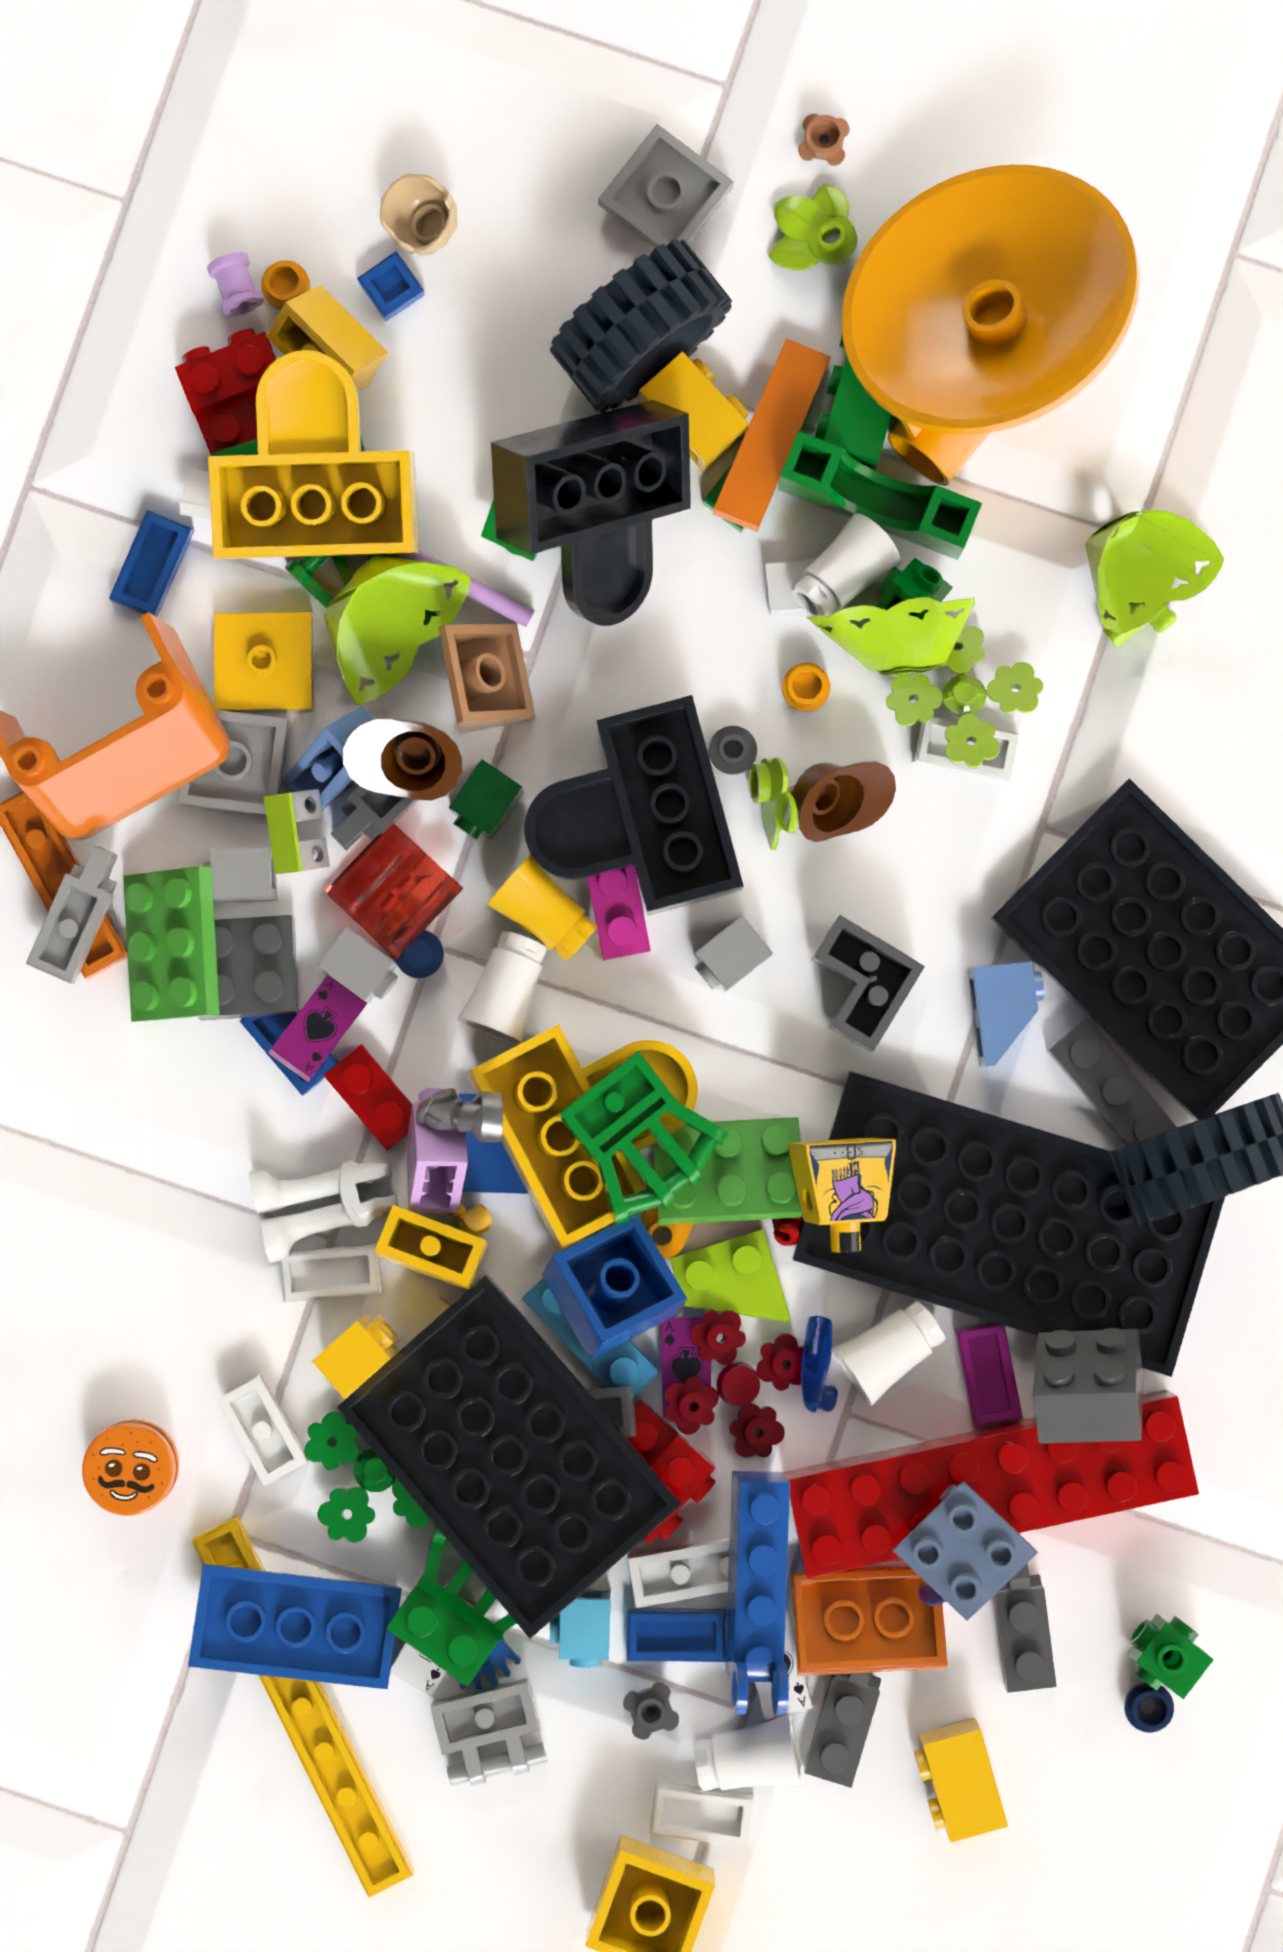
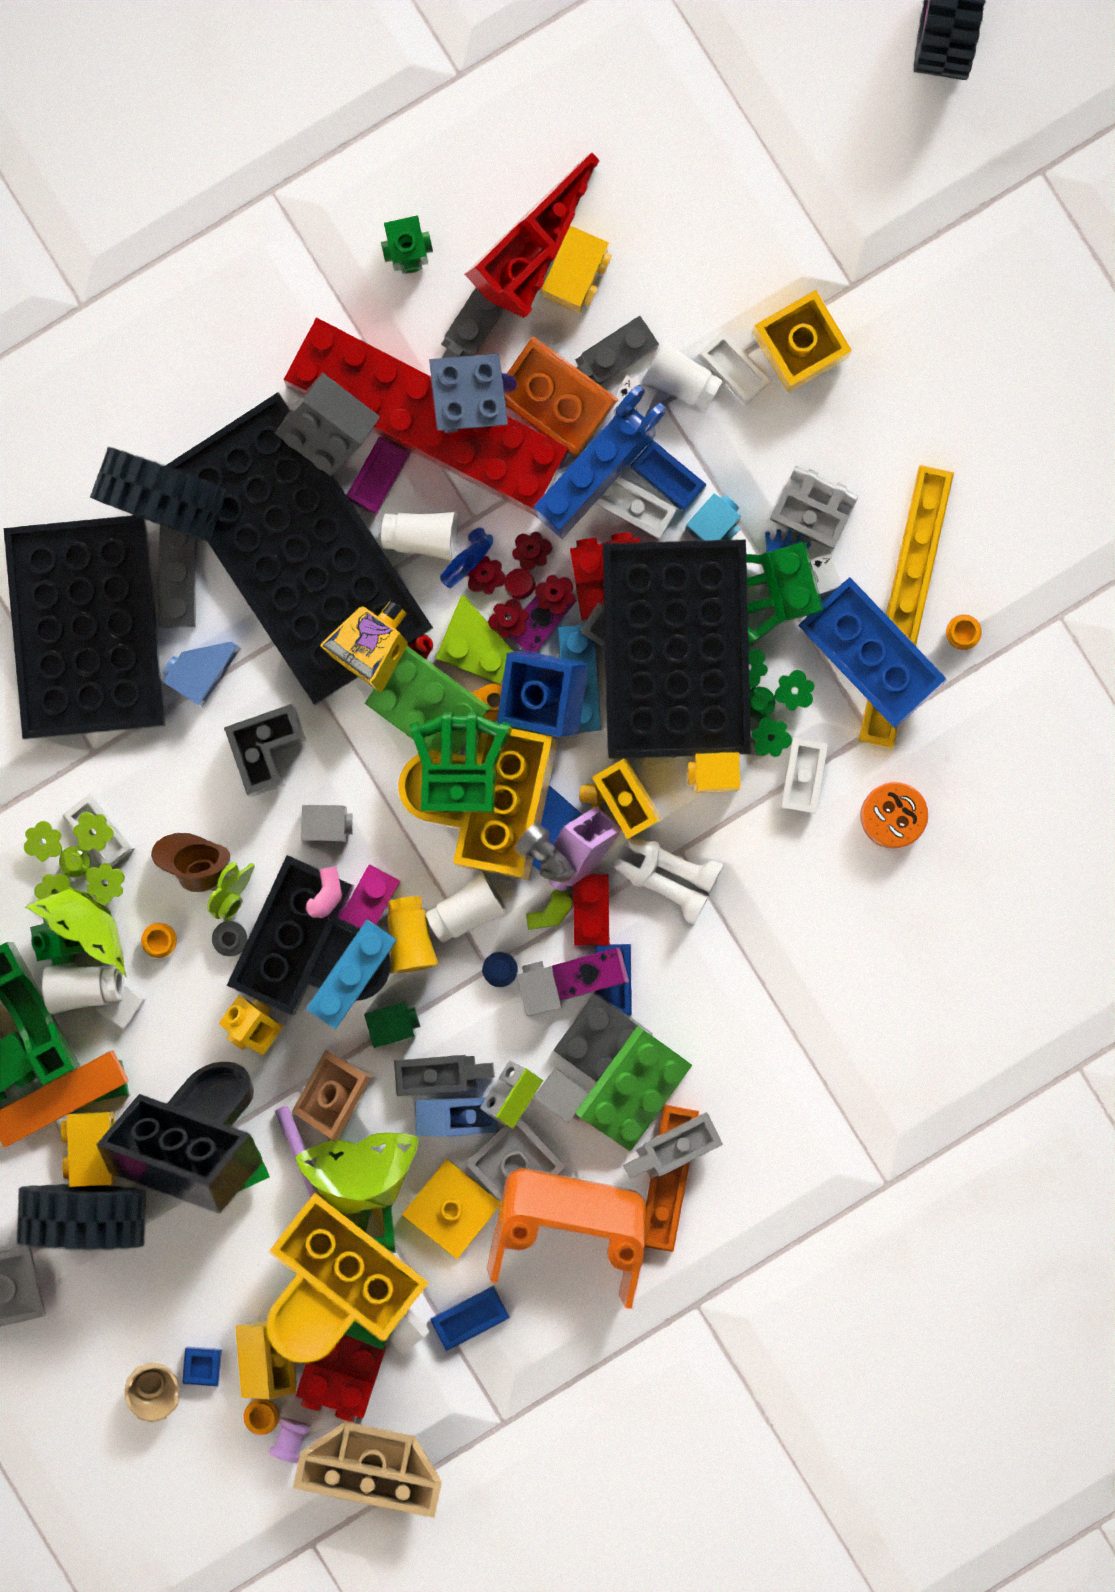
camera: 135 degrees left, 0 degrees up
white tile [279,1243,383,1303] -> none
clear red slope [324,824,464,960] -> none
reddish brown piece [343,718,462,801] -> none
dark grey plate [623,1682,679,1740] -> none
dark blue plate [1124,1681,1174,1733] -> none
none -> yellow brick [218,995,284,1056]
none -> tan wedge [293,1421,442,1518]
none -> bright pink arm [306,866,342,918]
none -> dark azure plate [306,919,397,1030]
none -> red wedge [464,152,600,318]
none -> lime arm [526,889,572,930]
none -> light orange plate [946,614,982,650]

